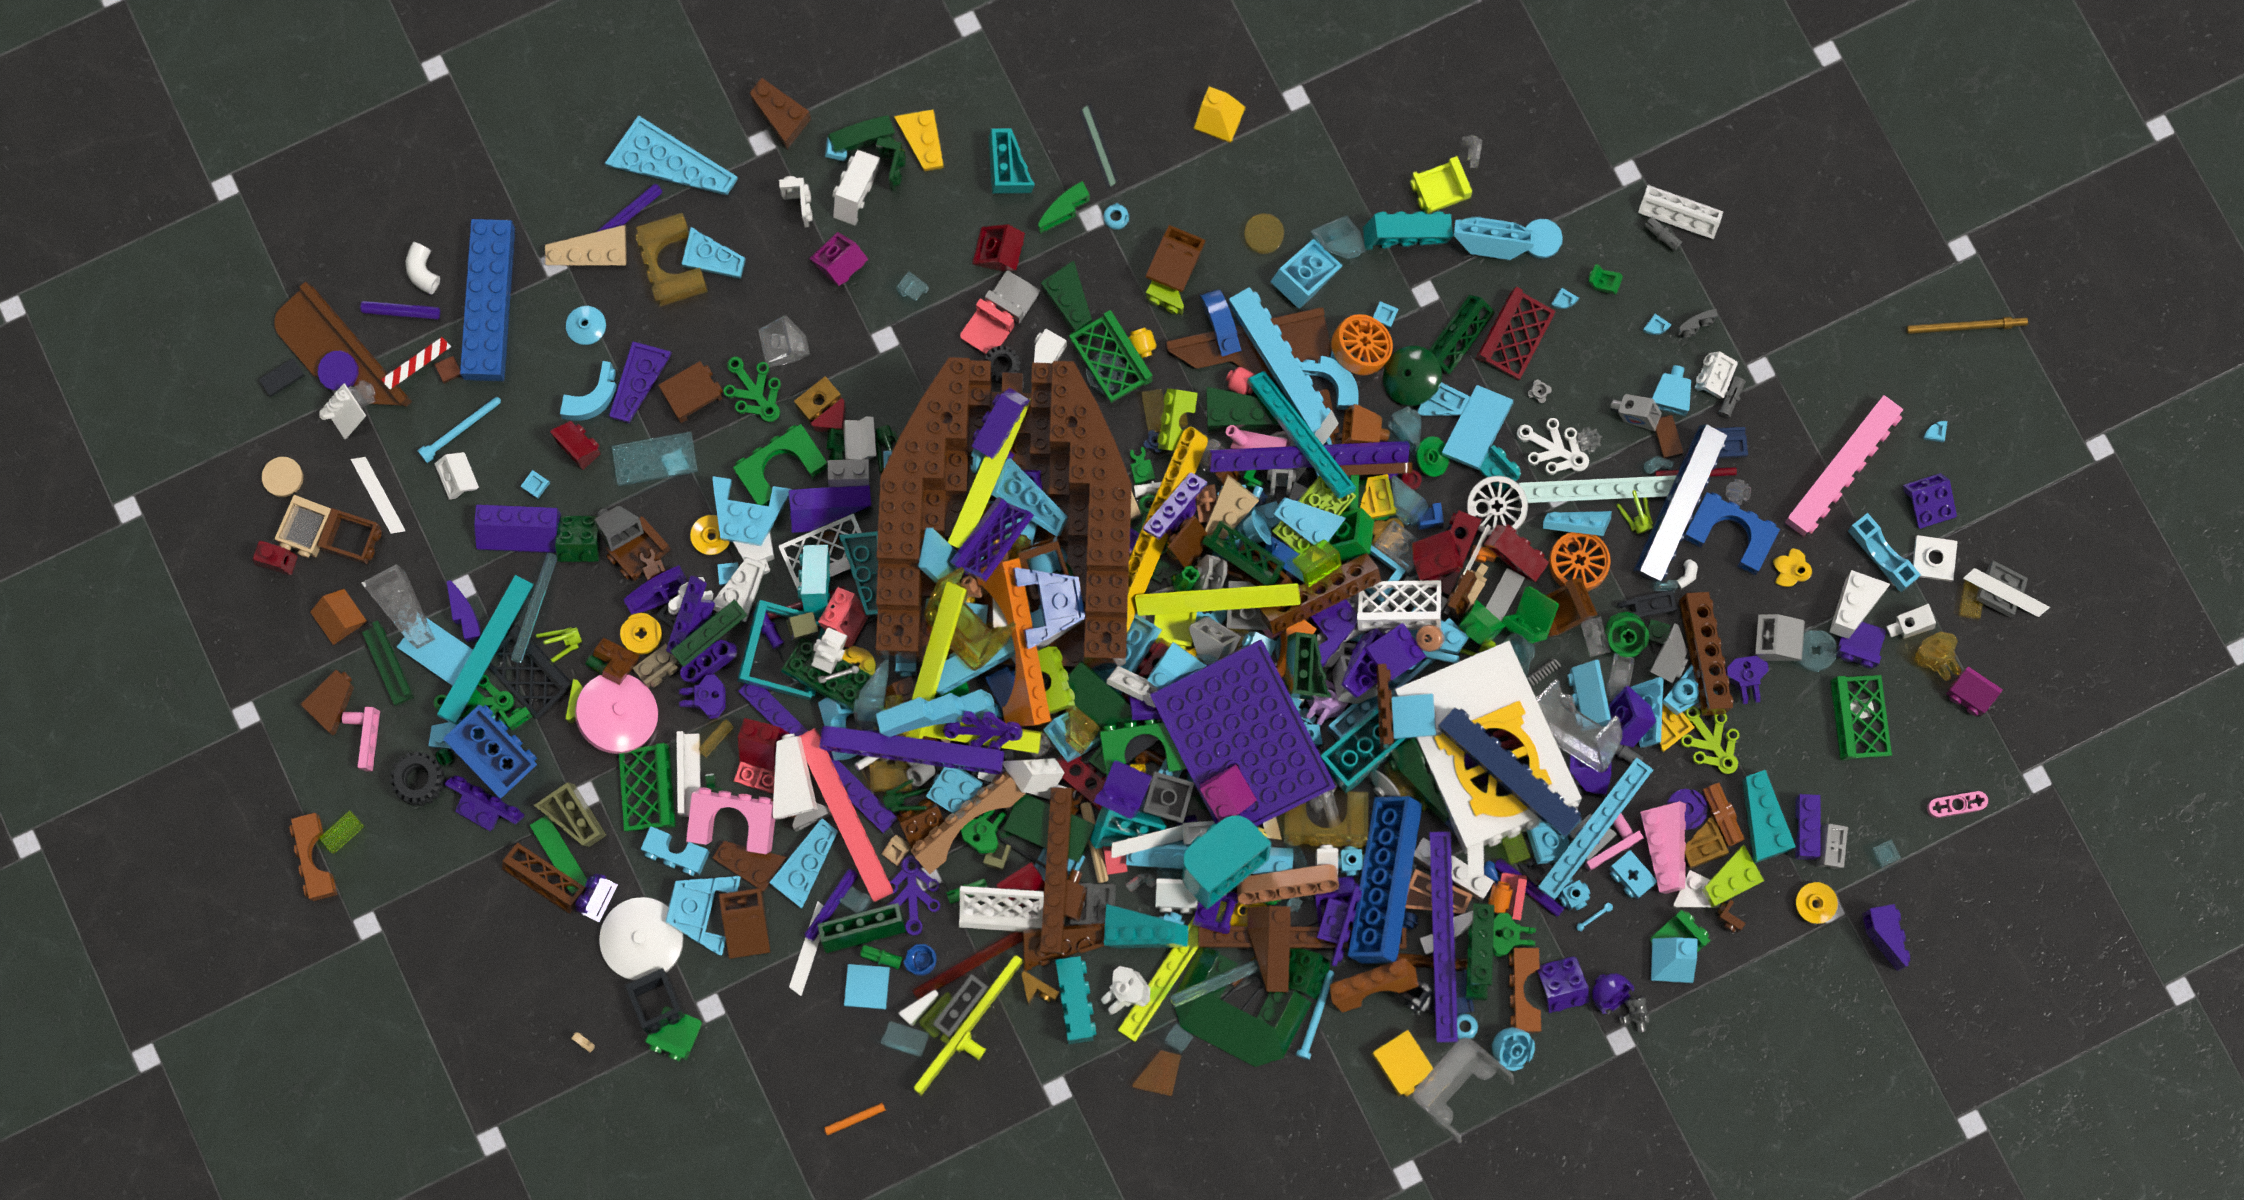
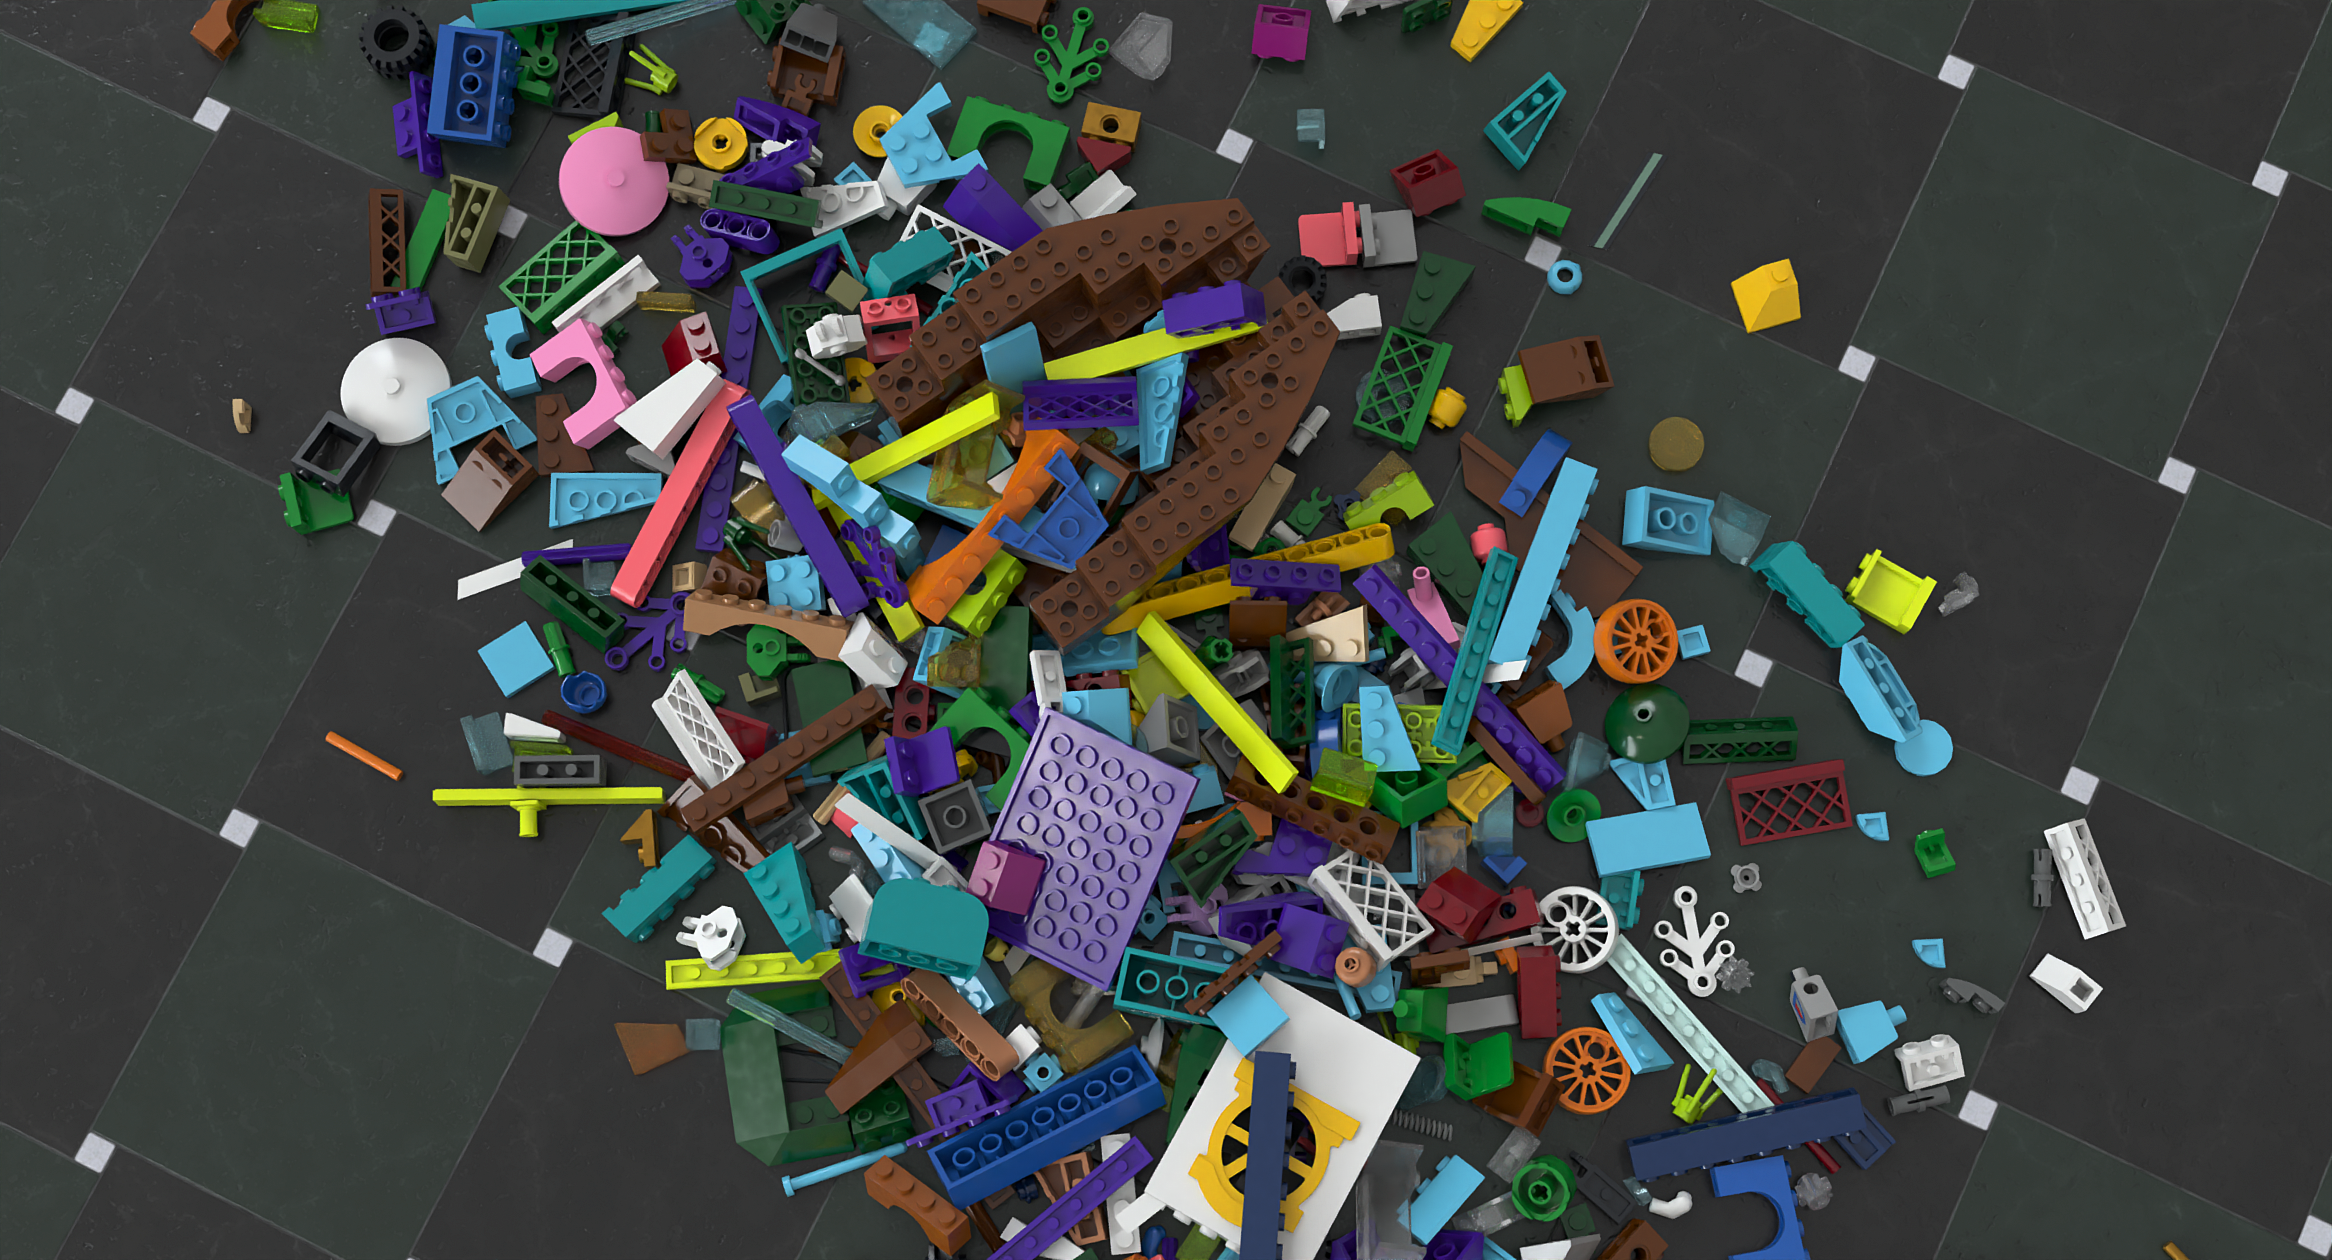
camera: 55 degrees right, 0 degrees up
coral slope [733,762,775,794] -> none
none -> white slope [2030,954,2103,1014]

